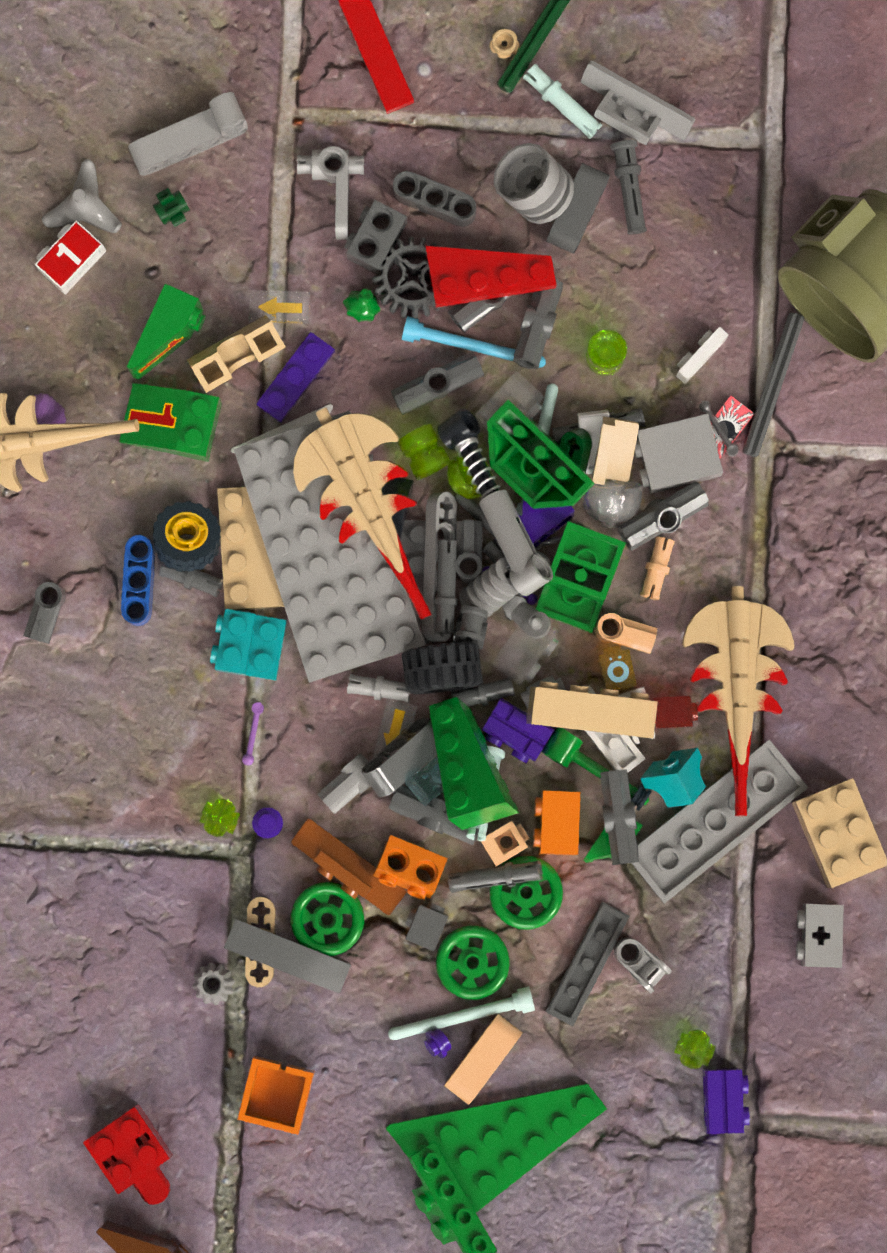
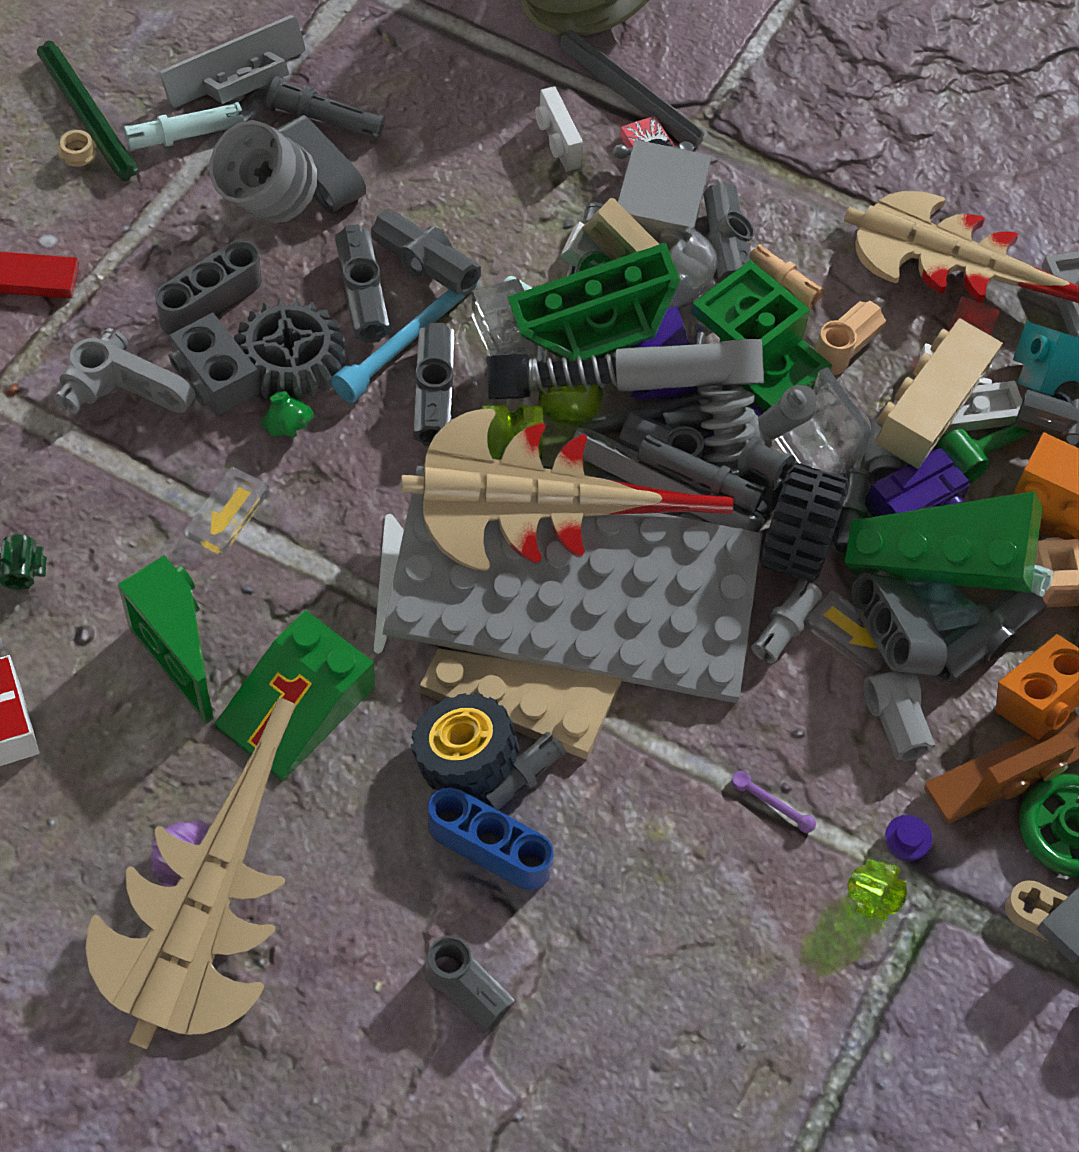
camera: 70 degrees left, 25 degrees down
tan arch [187,315,285,393] -> none
teal plate [210,609,287,681] -> none
dark purple plate [256,332,335,423] -> none
red wing [425,246,557,308] -> none
clear neon green wheel [585,330,627,376] -> none
clear yellow brick [597,645,637,691] -> none

